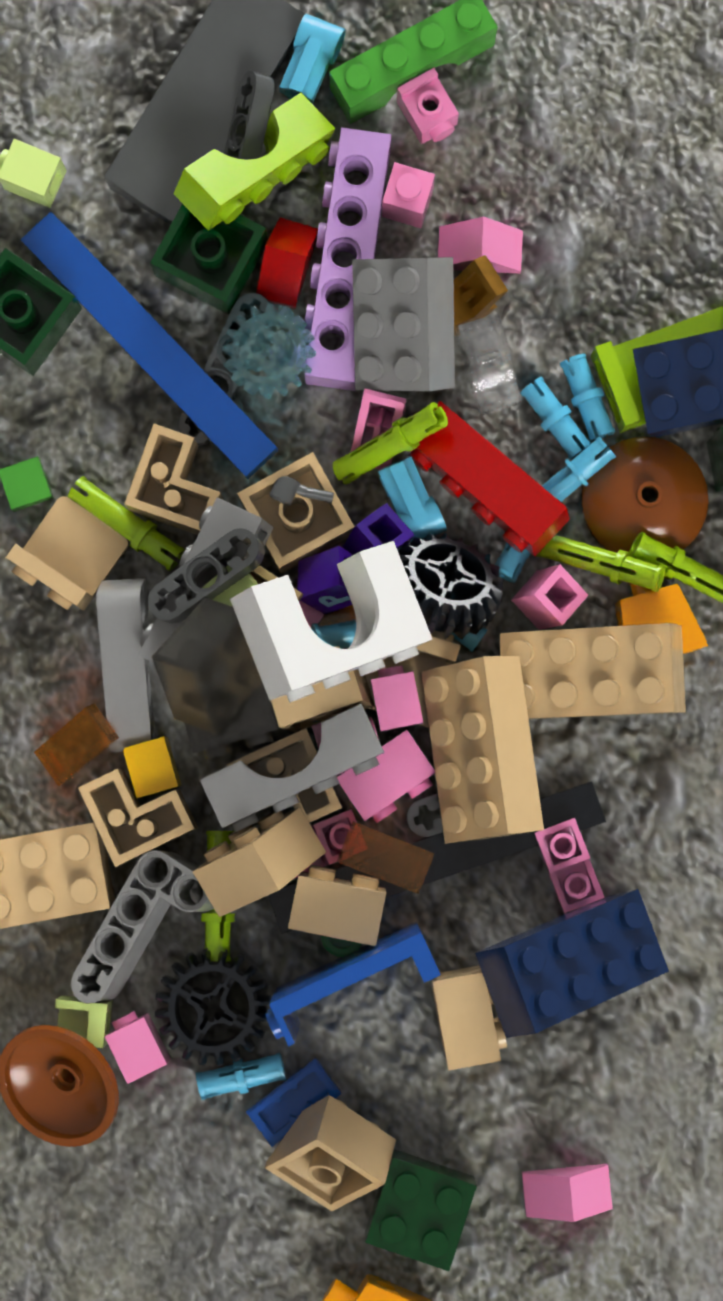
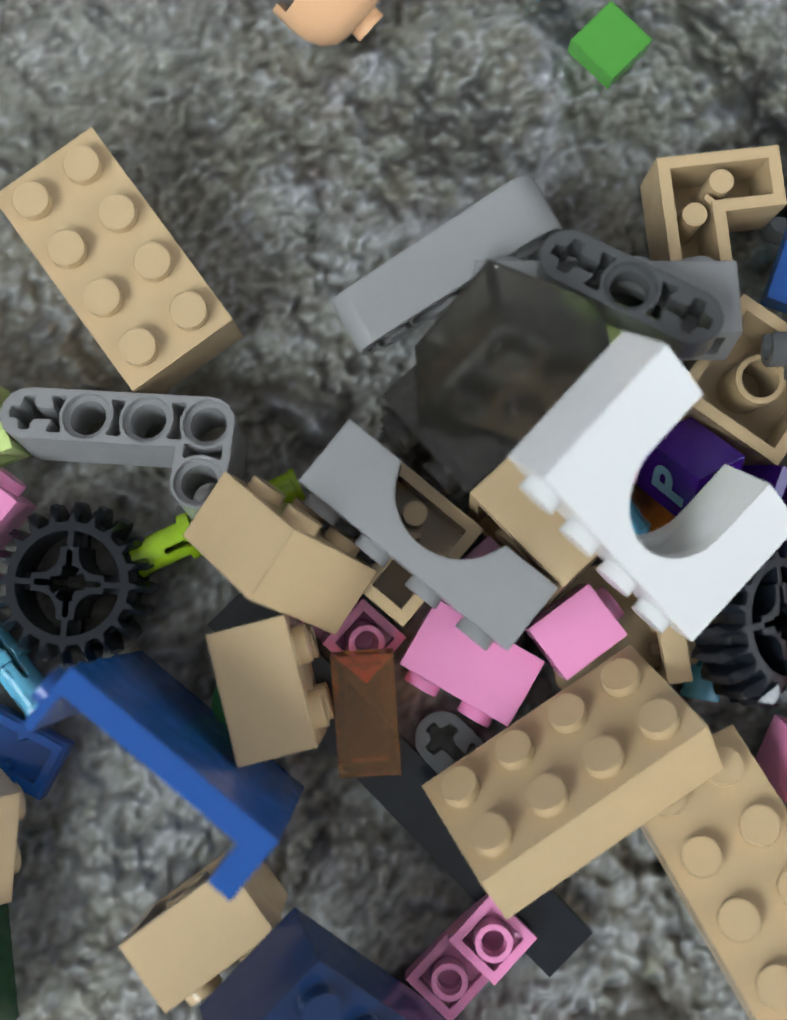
camera: 65 degrees right, 0 degrees up
tan bracket [5,496,129,611] -> none
clear orange tile [34,703,119,786] -> none
lime pin [67,476,186,572] -> none
tan brick [78,769,198,867] -> none
yellow panel [123,736,182,798] -> none

